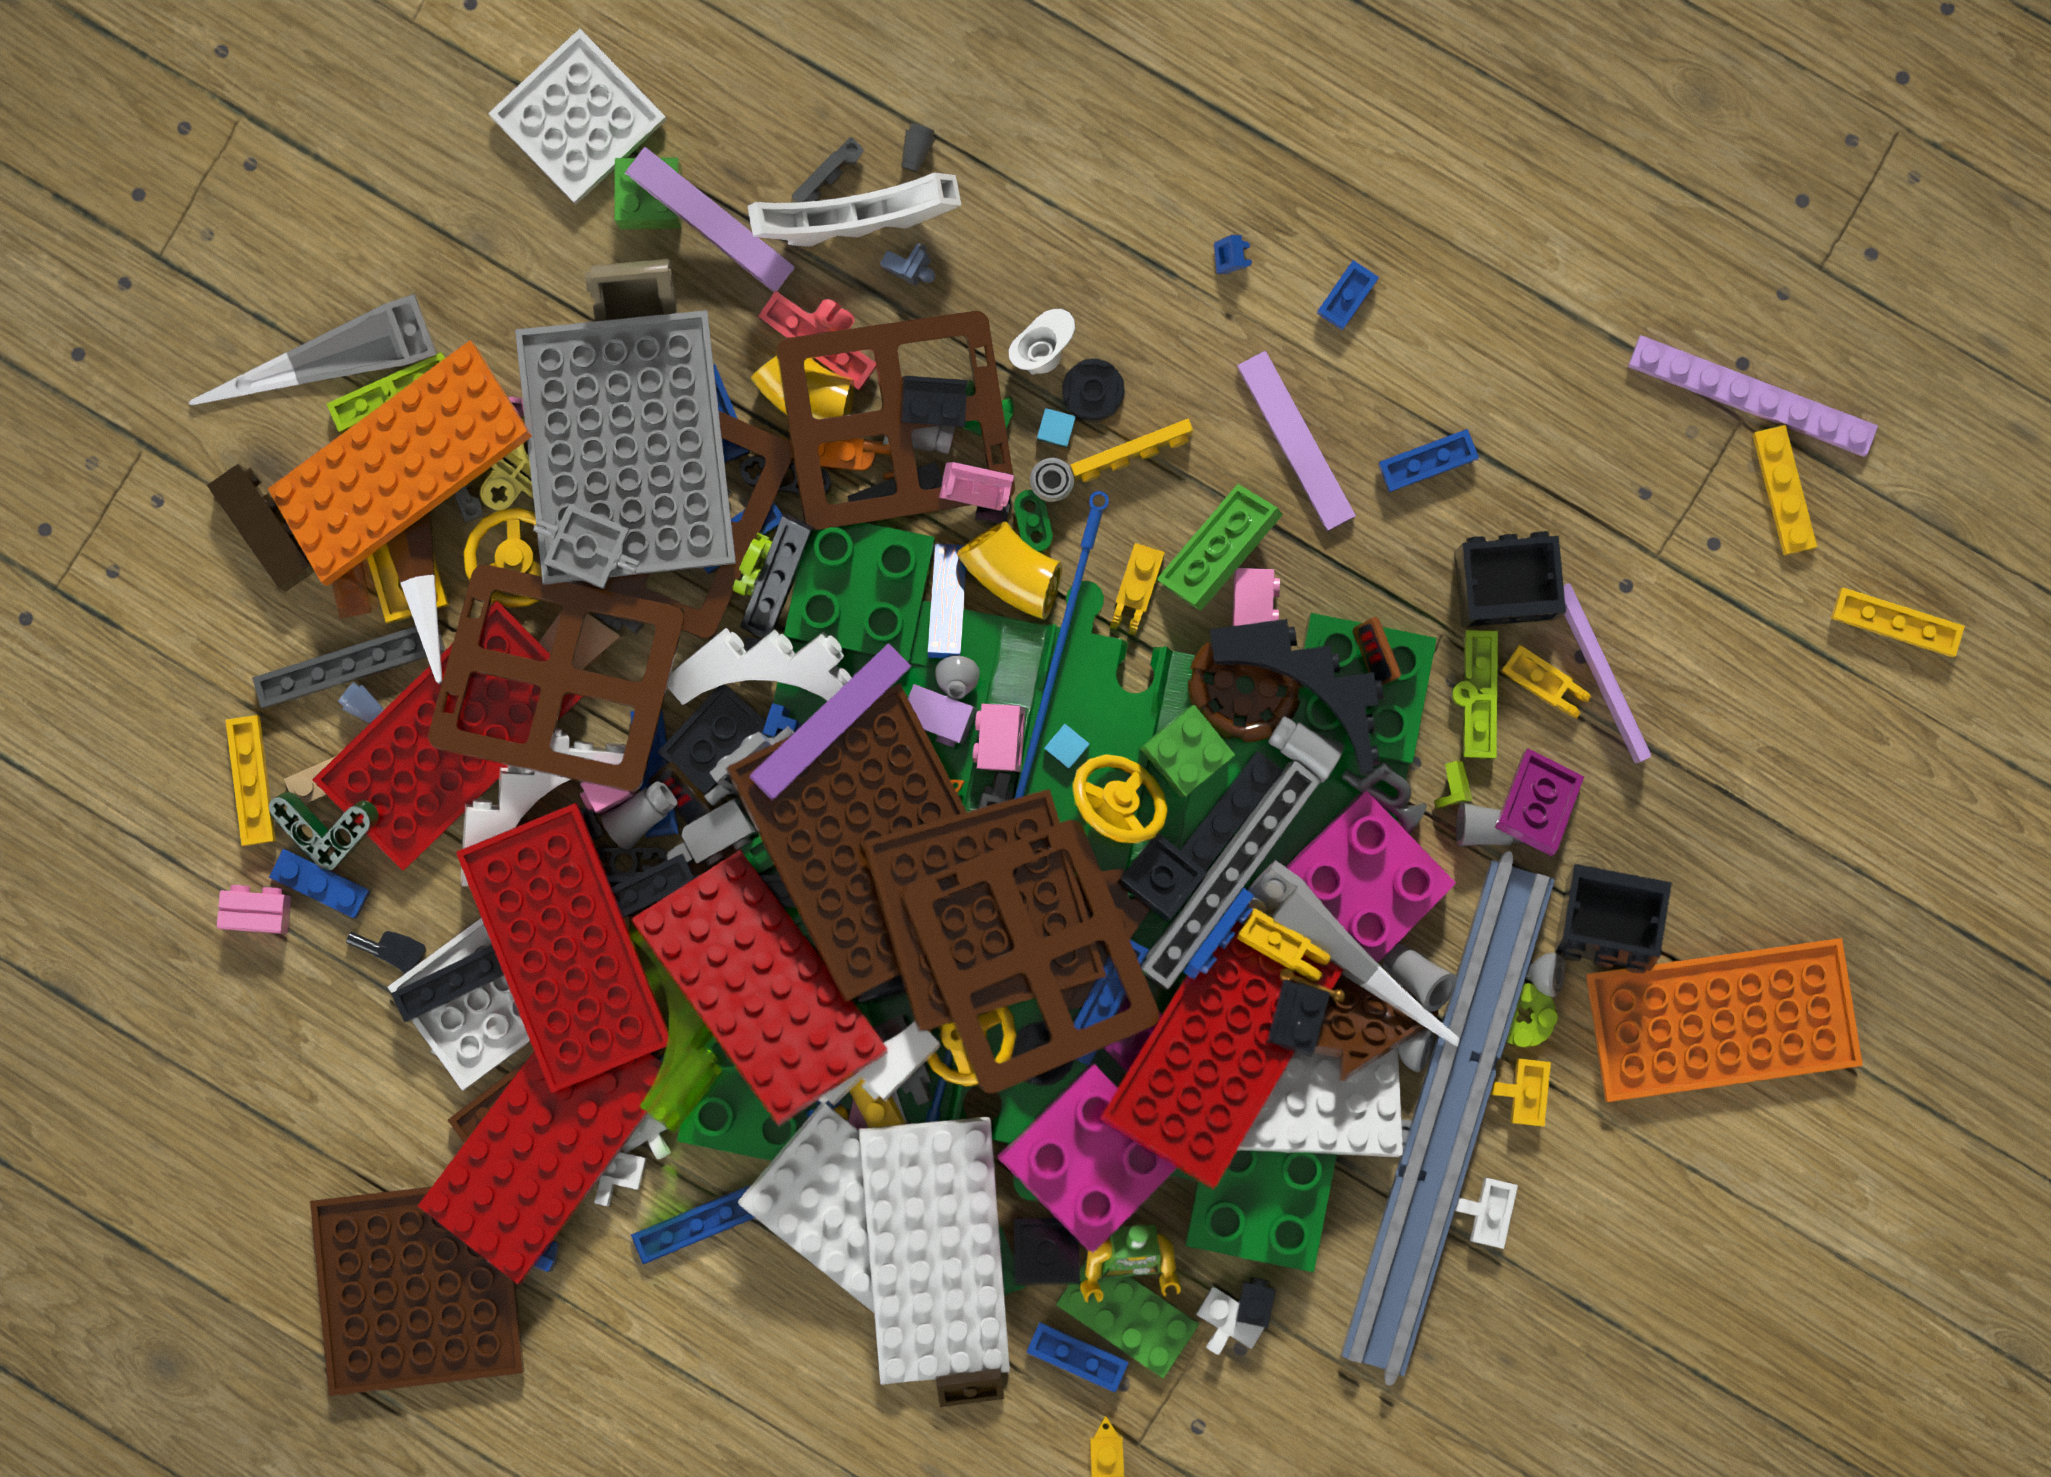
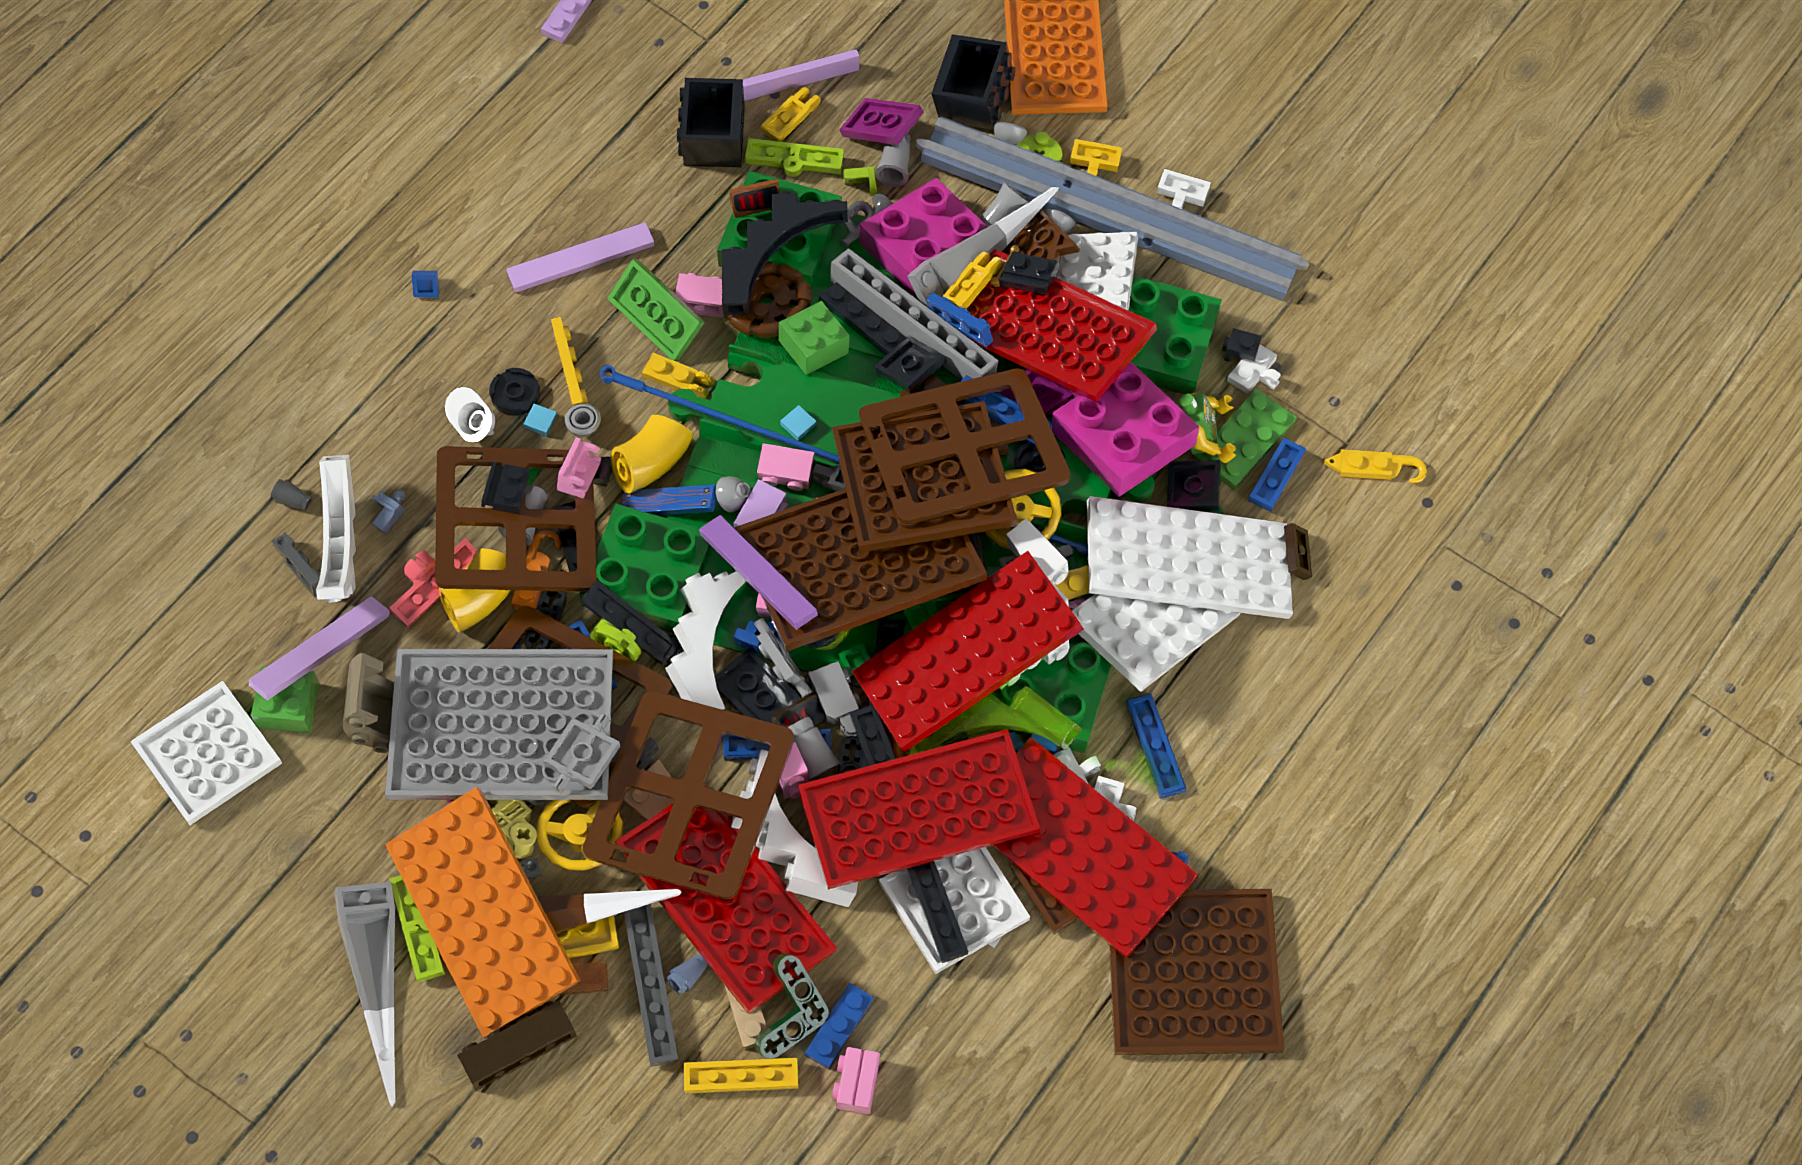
camera: 90 degrees left, 20 degrees down
black piece [346,931,426,974] -> none
green plate [1014,490,1053,553] -> none
yellow piece [1073,755,1168,844] -> none
light grey plant [1268,717,1345,783] -> none
blue plate [1317,260,1379,331] -> none
blue plate [1378,429,1479,493] -> none

